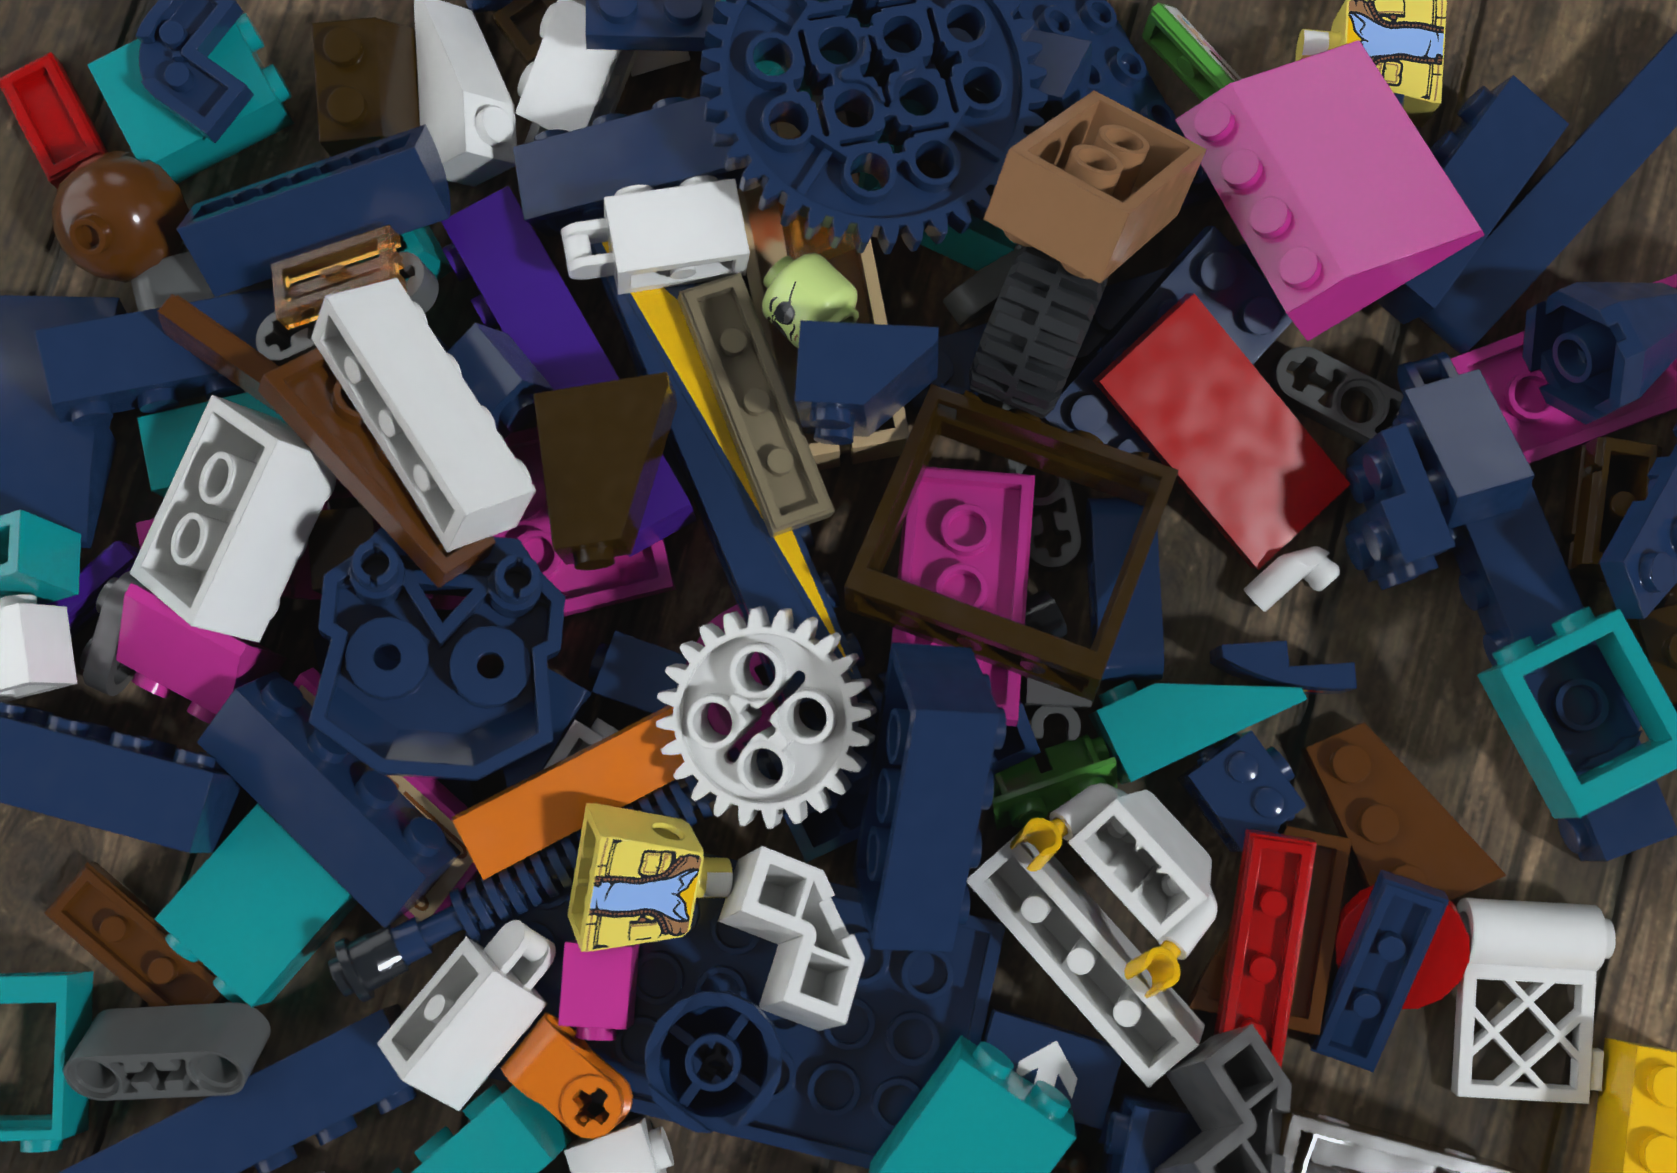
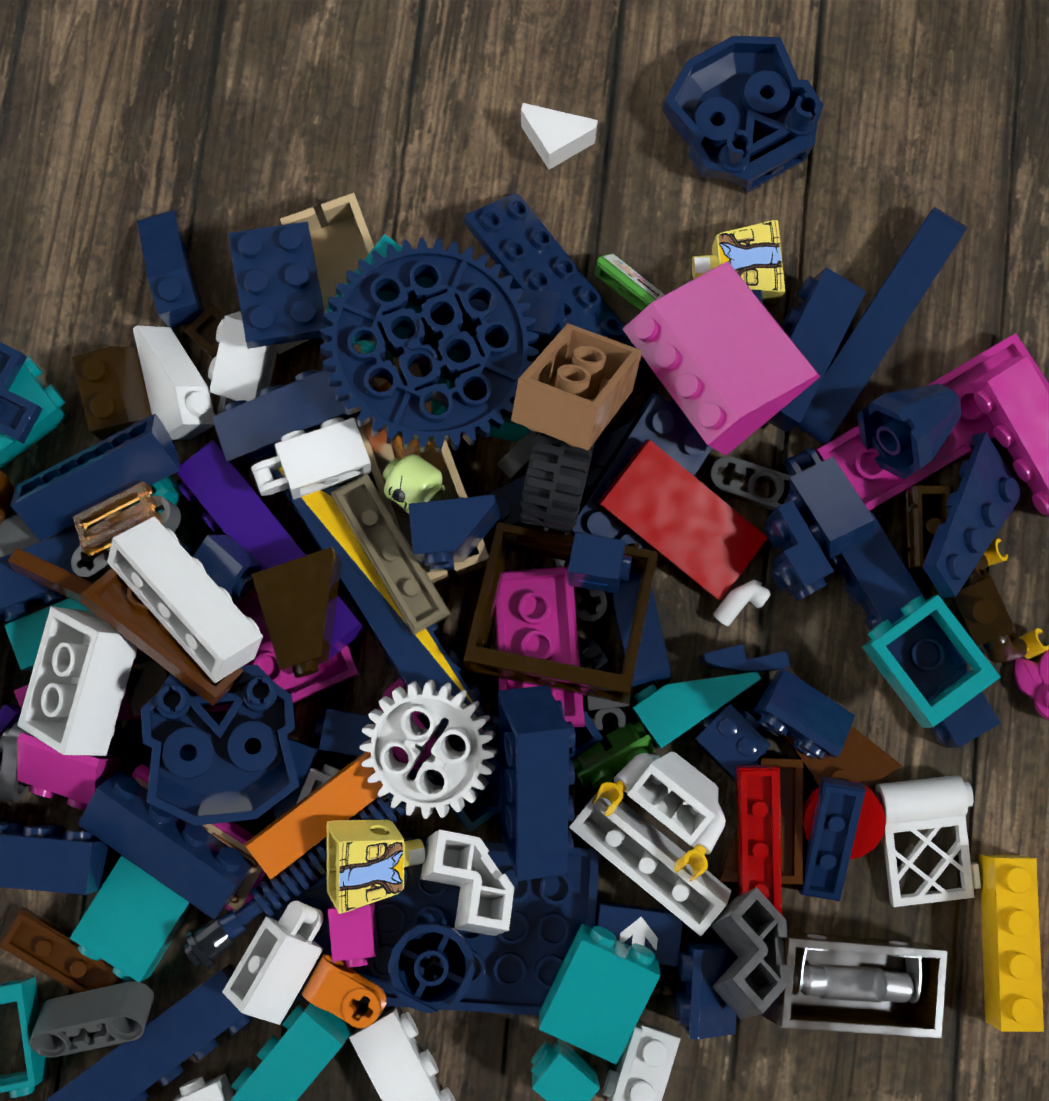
camera: 10 degrees left, 0 degrees up
none -> dark blue brick [568,532,632,594]
none -> dark blue slope [751,669,855,760]

